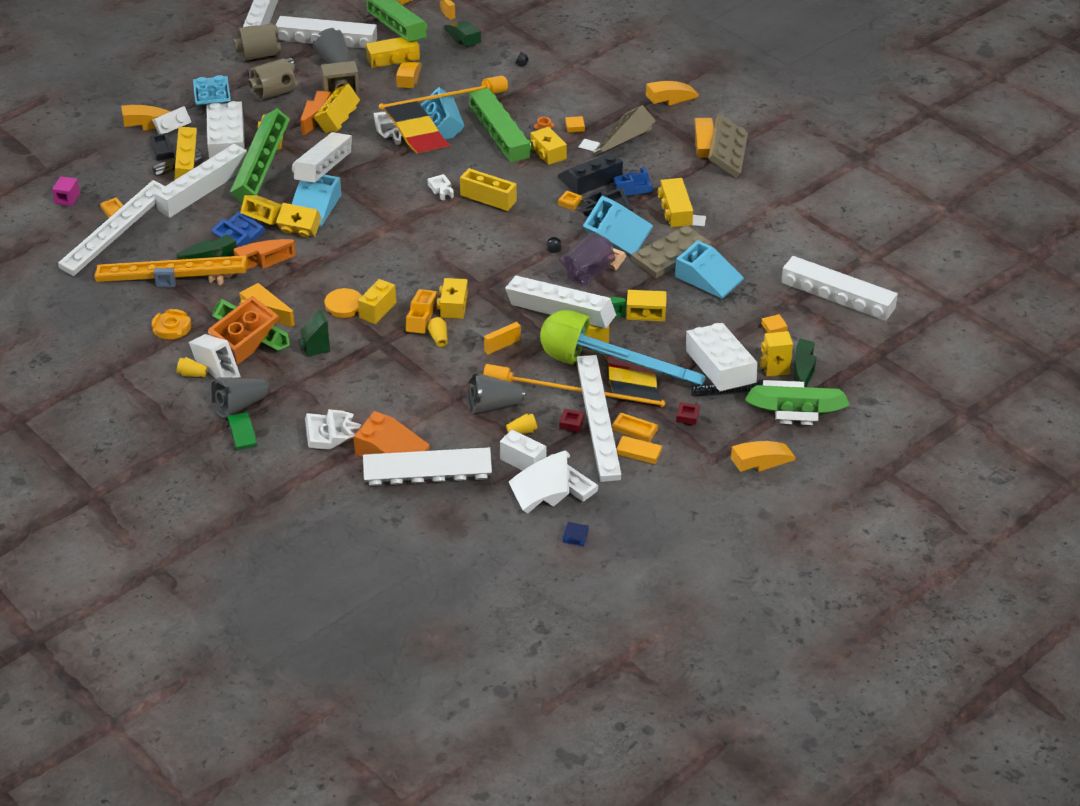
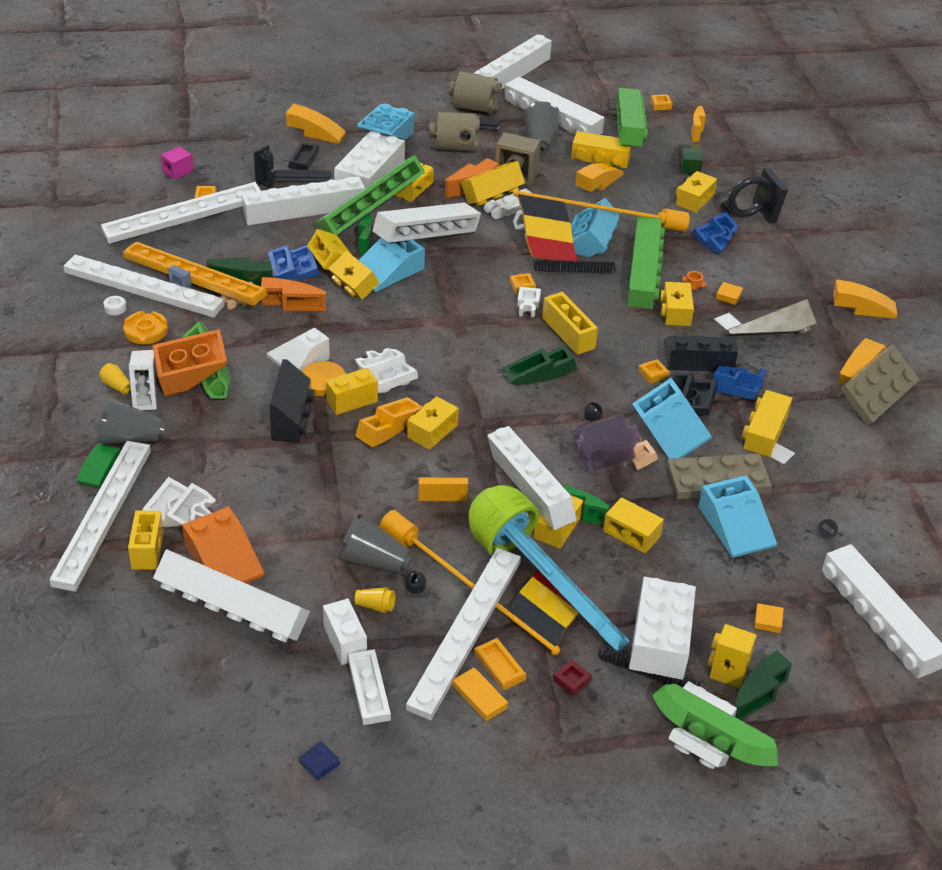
camera: 30 degrees right, 0 degrees up
white plate [152,106,191,134] -> none
yellow brick [175,126,197,180] -> none
light orange slope [239,283,295,327] -> none
dark green slope [298,310,330,357] -> none
yellow cone [427,317,448,347] -> none
white slope [509,451,570,513] -> none
dark red plate [559,409,584,432] -> none
light orange slope [731,441,796,472] -> none
none -> white plate [50,441,151,592]
none -> white plate [64,255,225,318]
none -> white tile [104,296,126,315]
none -> yellow brick [128,510,164,570]
none -> black hinge [253,145,275,188]
none -> white slope [266,328,330,371]
none -> black slope [269,359,315,443]
none -> white plate [355,348,418,393]
none -> green slope [359,214,372,255]
none -> black hinge [405,571,426,594]
none -> white hinge [484,188,531,220]
none -> dark green slope [503,345,578,384]
none -> light orange tile [510,273,536,294]
none -> black piece [533,259,616,273]
none -> yellow brick [675,171,717,213]
none -> blue slope [692,212,738,254]
none -> black tile [727,168,788,224]
none -> black hinge [818,519,838,539]

